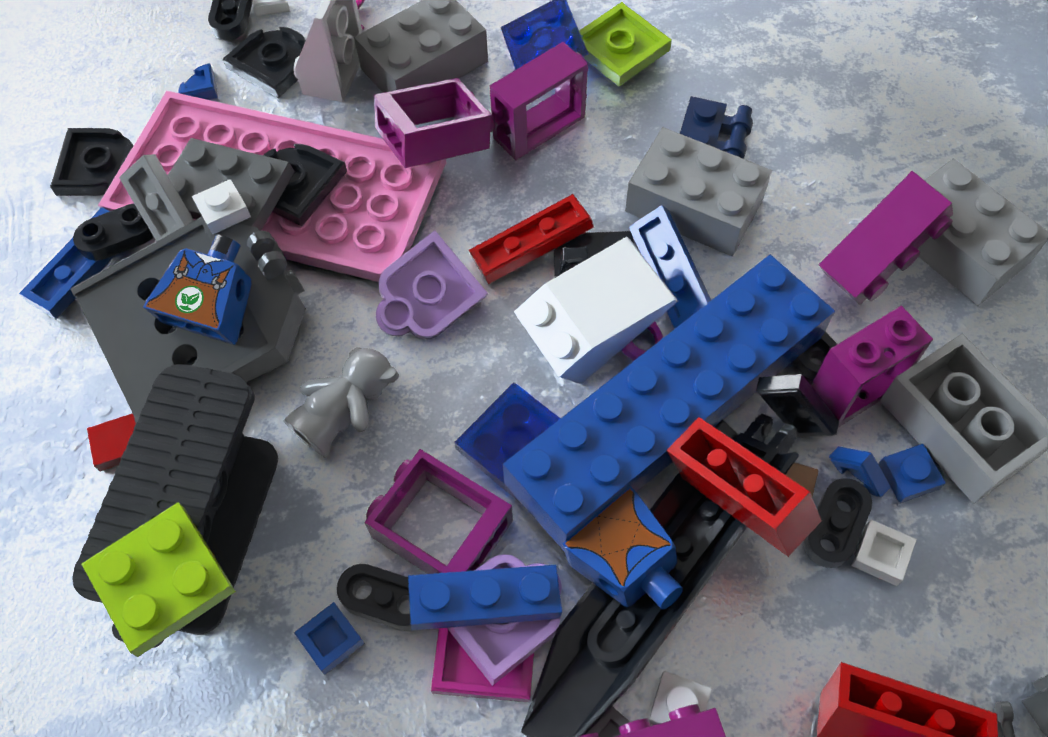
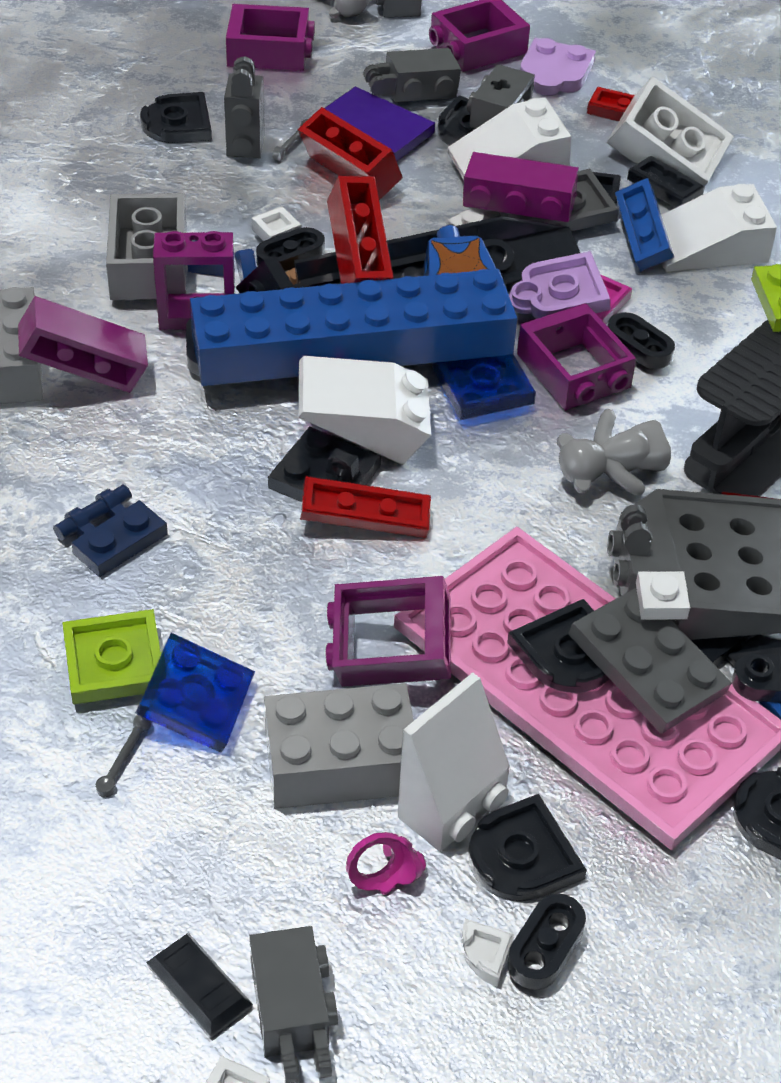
camera: 155 degrees left, 15 degrees down
light grey plate [119,154,194,241] -> none
torso [143,235,252,345] -> none
blue tile [178,63,218,100] -> none
blue plate [294,602,365,675] -> none
lavender plate [376,230,488,339] -> none
blue plate [408,565,562,631] -> none
magenta window [489,42,588,161] -> none
light grey brick [625,127,772,257] -> none
plate [629,205,711,329] -> none

